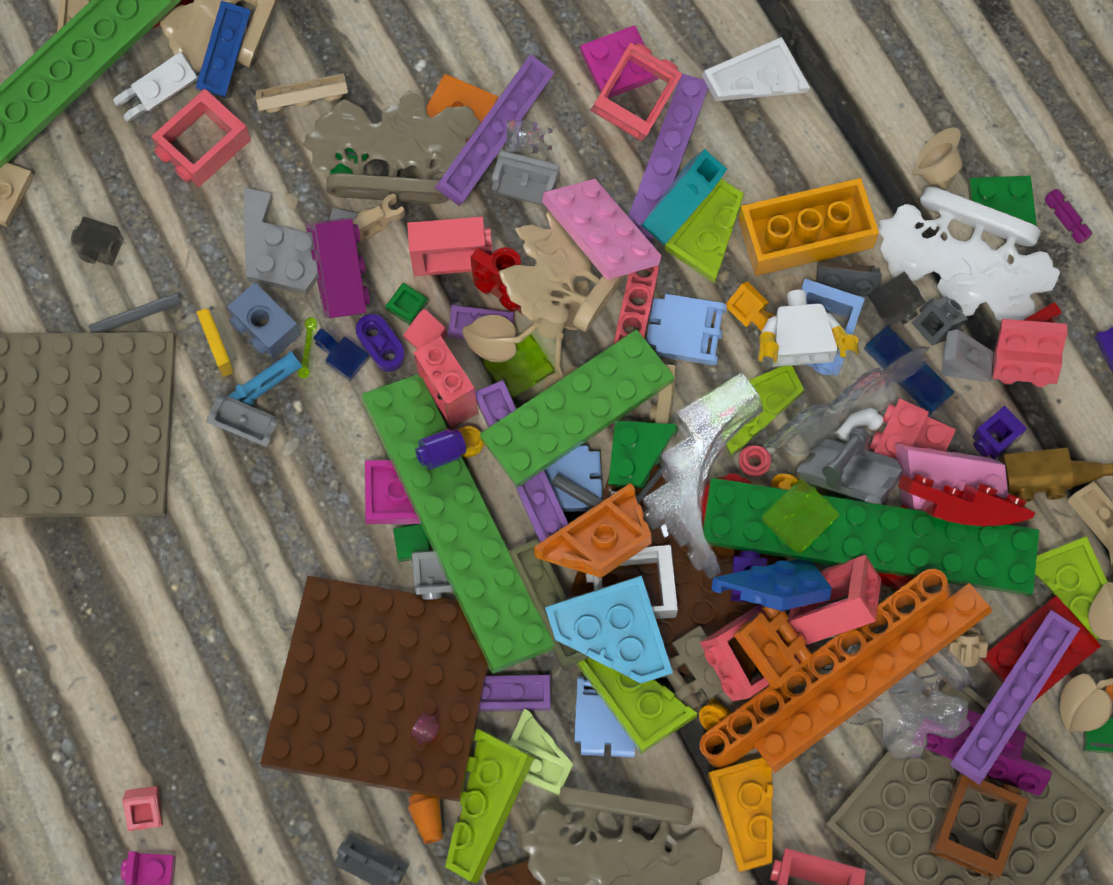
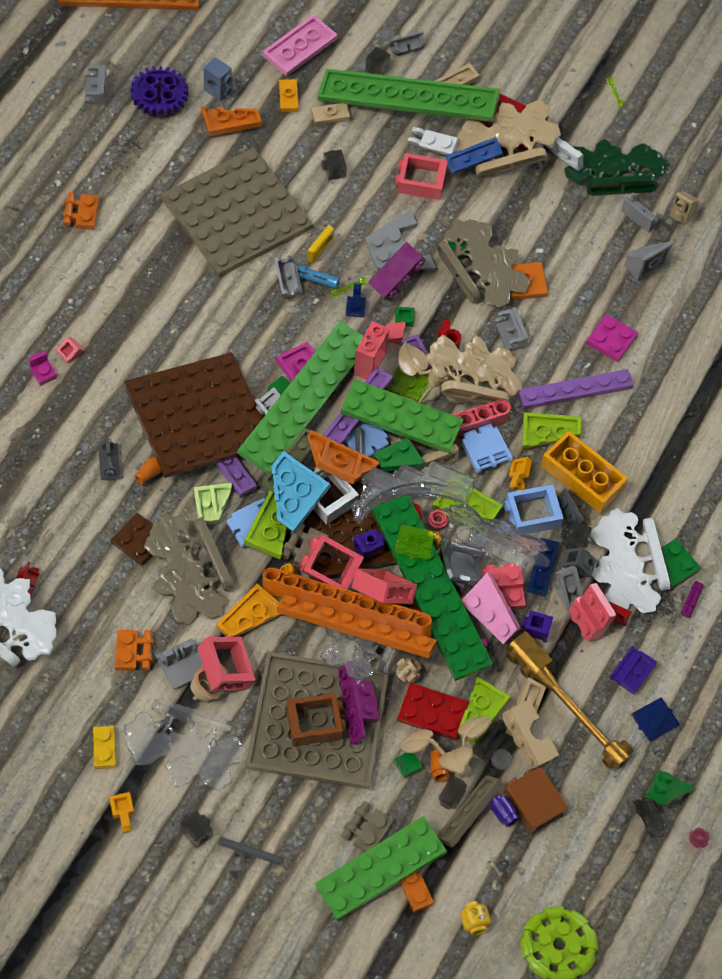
camera: 50 degrees right, 10 degrees down
dark grey bar [89,292,182,333] -> none
sand blue brick [227,282,301,360] -> none
tan plate [256,73,348,113] -> none
tan plate [353,194,405,242] -> none
dark purple plate [356,314,405,372] -> none
coral window [407,217,493,276] -> none
clear pink plate [410,712,440,745] -> none
dark purple brick [415,429,466,470] -> none
medium lavender plate [434,54,554,206] -> none
lime wing [445,728,535,883] -> none
yellow plate [457,426,483,458] -> none
clear plate [506,120,553,154] -> none
bright pink plate [542,179,662,280] -> none
coral window [590,42,682,142] -> none
teal slope [641,149,728,245] -> none
white wing [702,37,810,101] -> none
blue wing [711,559,832,611] -> none
orange plate [733,605,812,689] -> none
white torso [758,290,859,367] -> none
white arm [835,408,883,443] -> none
red slope [897,473,1036,526] -> none
tan piece [912,127,963,190] -> none
medium lavender plate [950,610,1080,785] -> none

